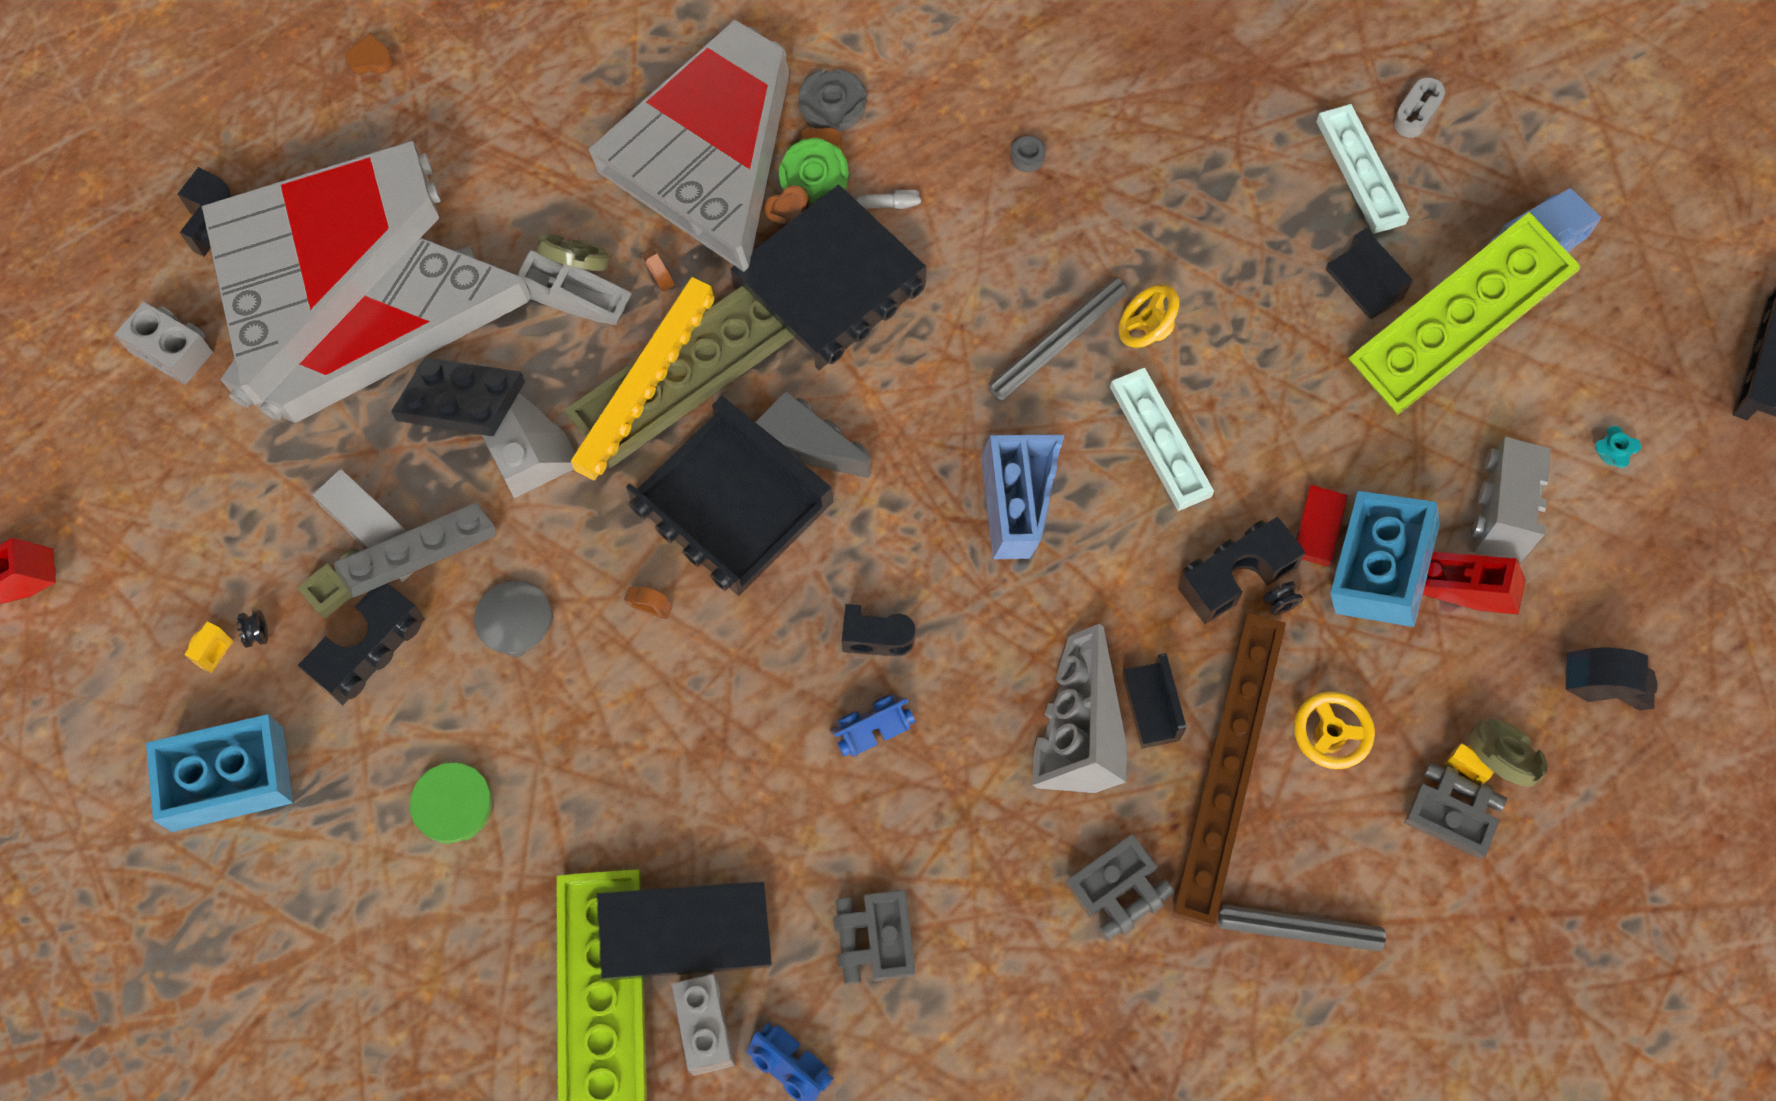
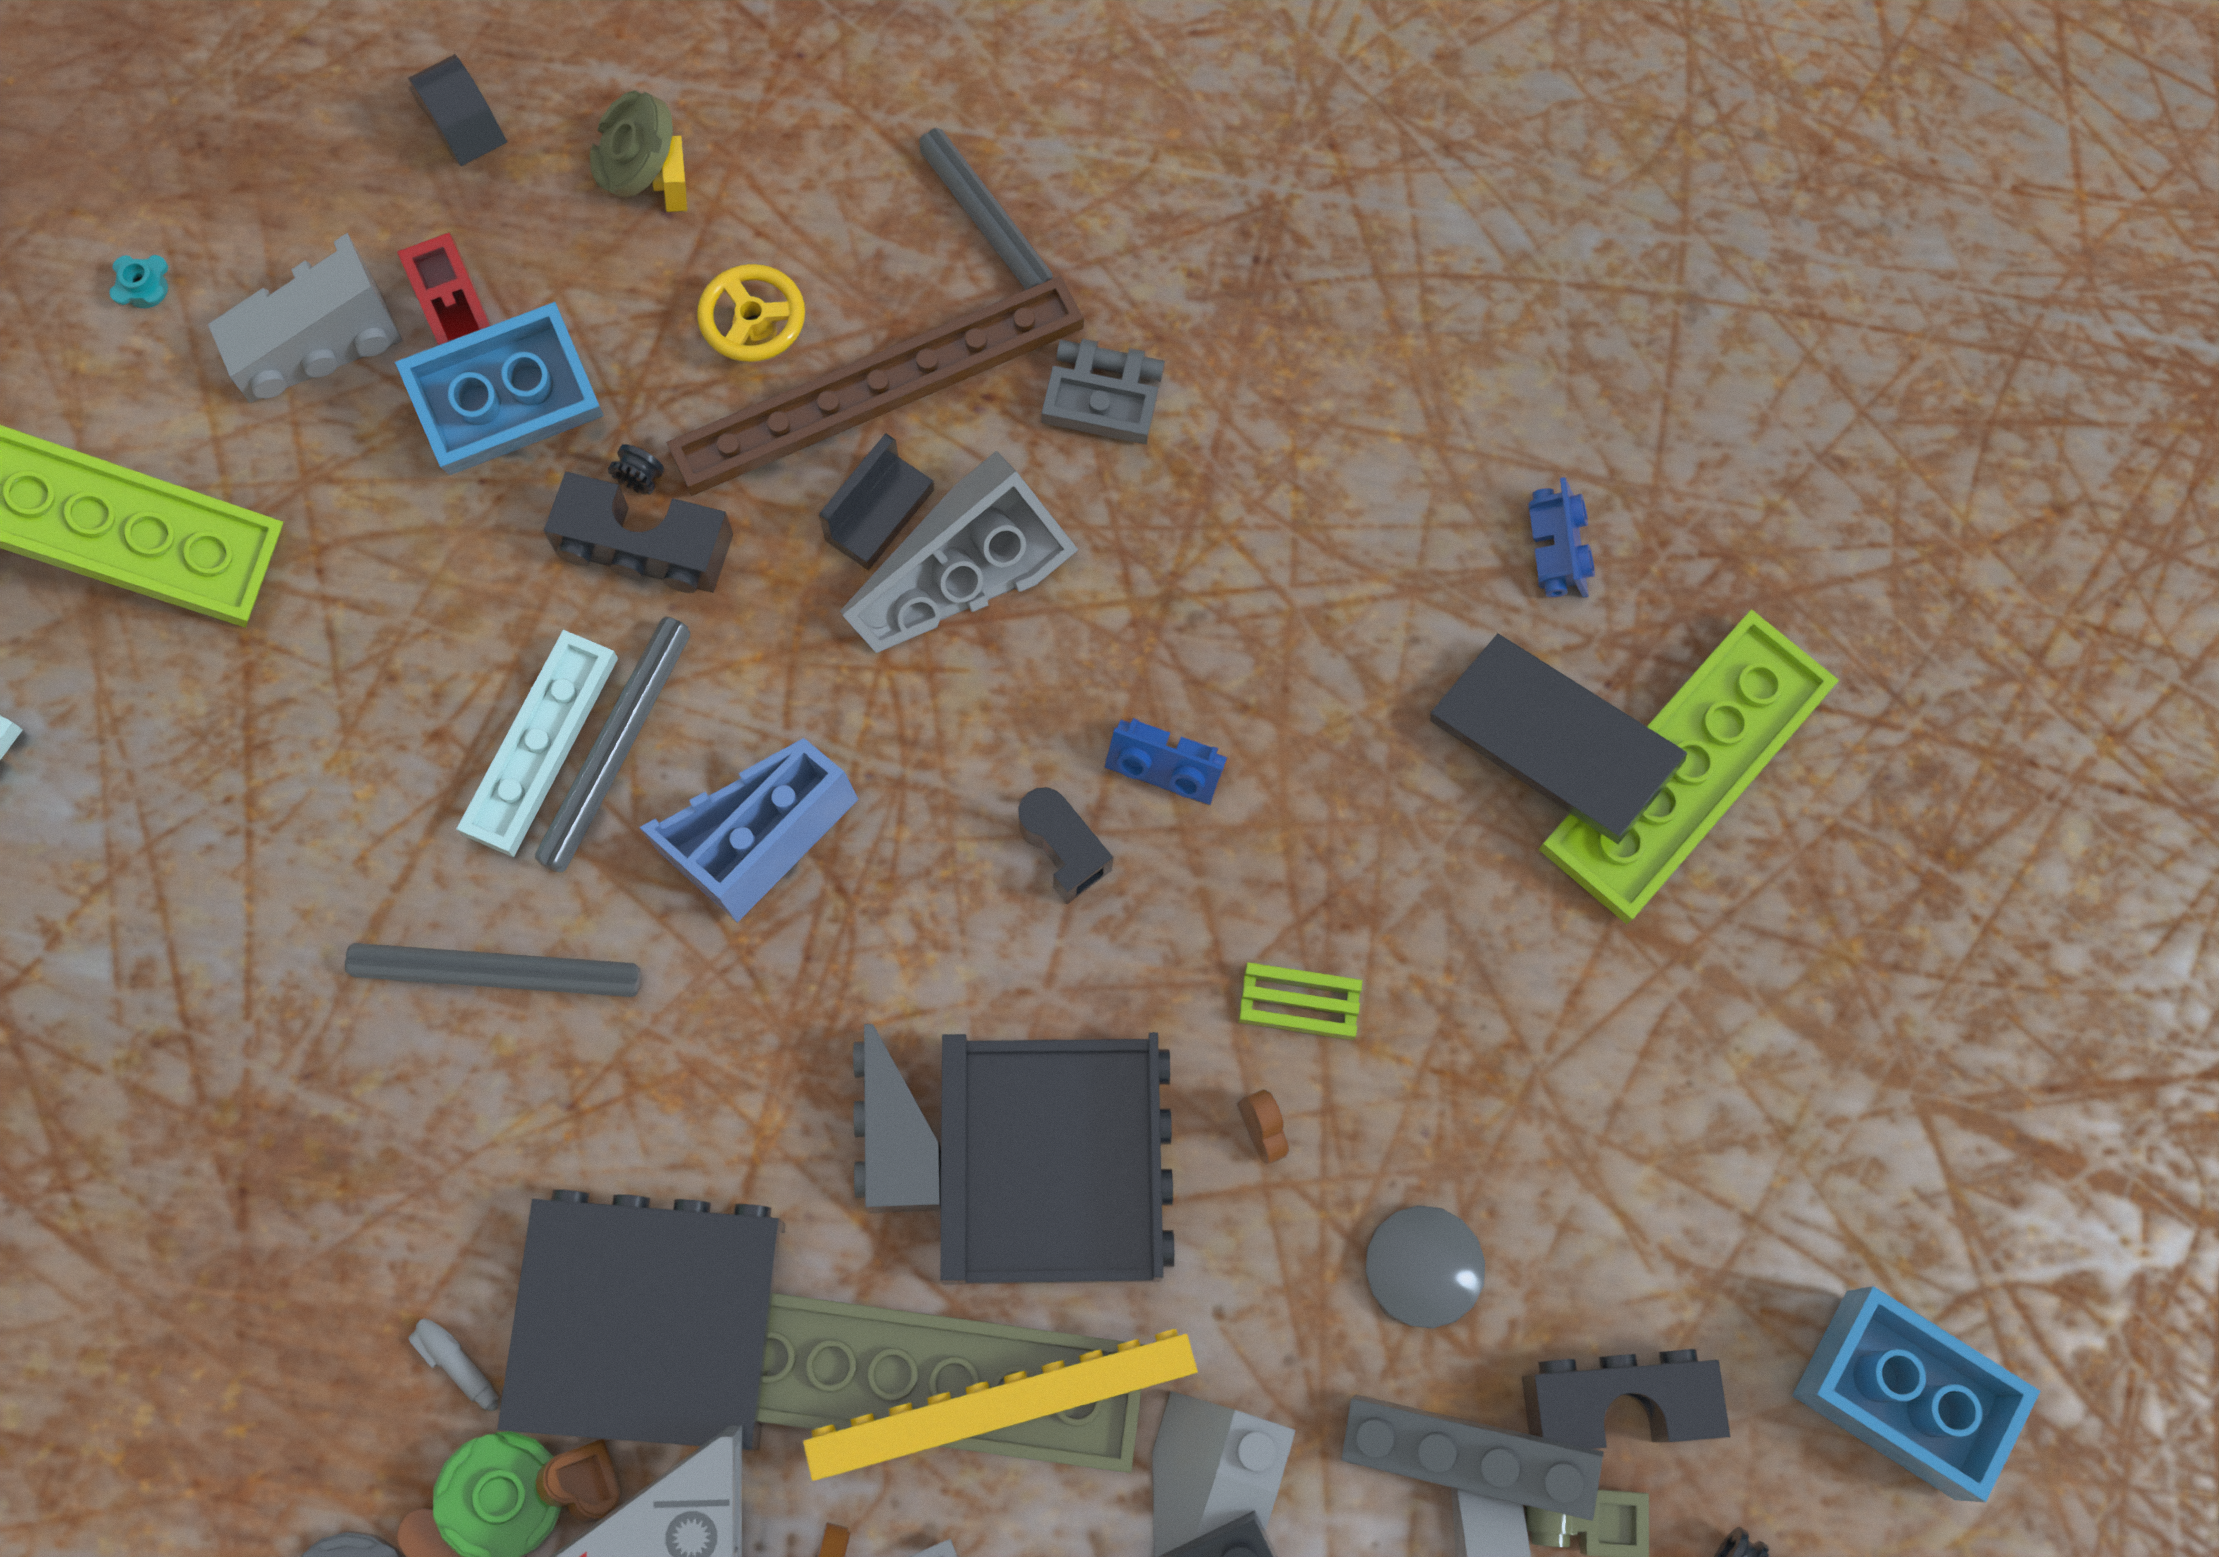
camera: 140 degrees left, 5 degrees up
bright green tile [410,763,493,844] -> none
light grey brick [671,974,735,1076] -> none
dark grey plate [833,890,916,985] -> none
dark grey tile [1010,136,1046,172] -> none
yellow piece [1118,284,1179,348] -> none
red tile [1296,485,1348,567] -> none
black panel [1326,228,1413,319] -> none
dark grey plate [1404,762,1507,859] -> none
none -> dark grey axle [535,617,690,873]
none -> lime tile [1238,962,1363,1041]

